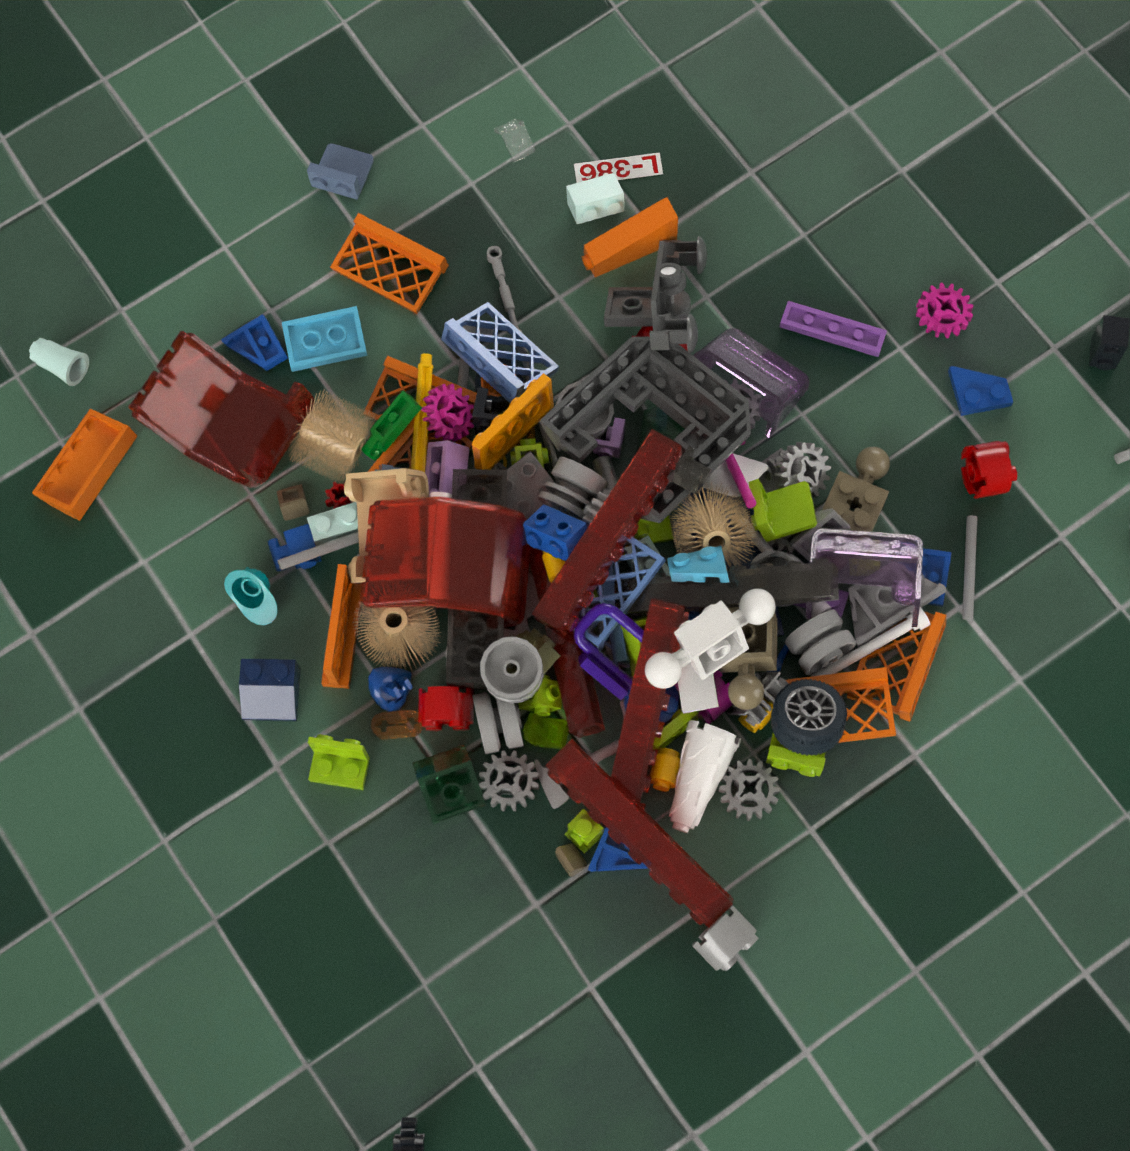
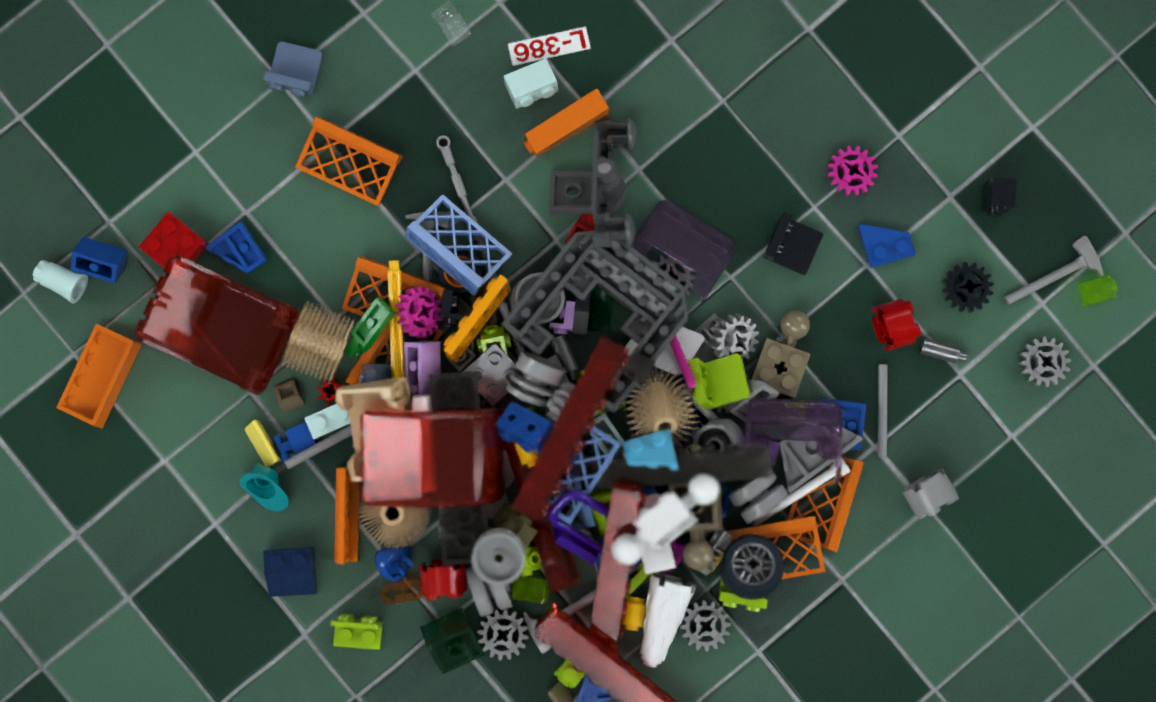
camera: 10 degrees left, 15 degrees up
medium azure plate [282,306,368,372] -> none
medium lavender plate [780,301,887,357] -> none
none -> blue brick [71,237,128,283]
none -> red brick [138,211,209,279]
none -> light yellow slope [245,420,281,468]
none -> dark grey piece [572,294,591,335]
none -> black bracket [763,212,823,275]
none -> light grey brick [902,468,959,519]
none -> flat silver cylinder [919,337,968,364]
none -> black gear [942,262,994,313]

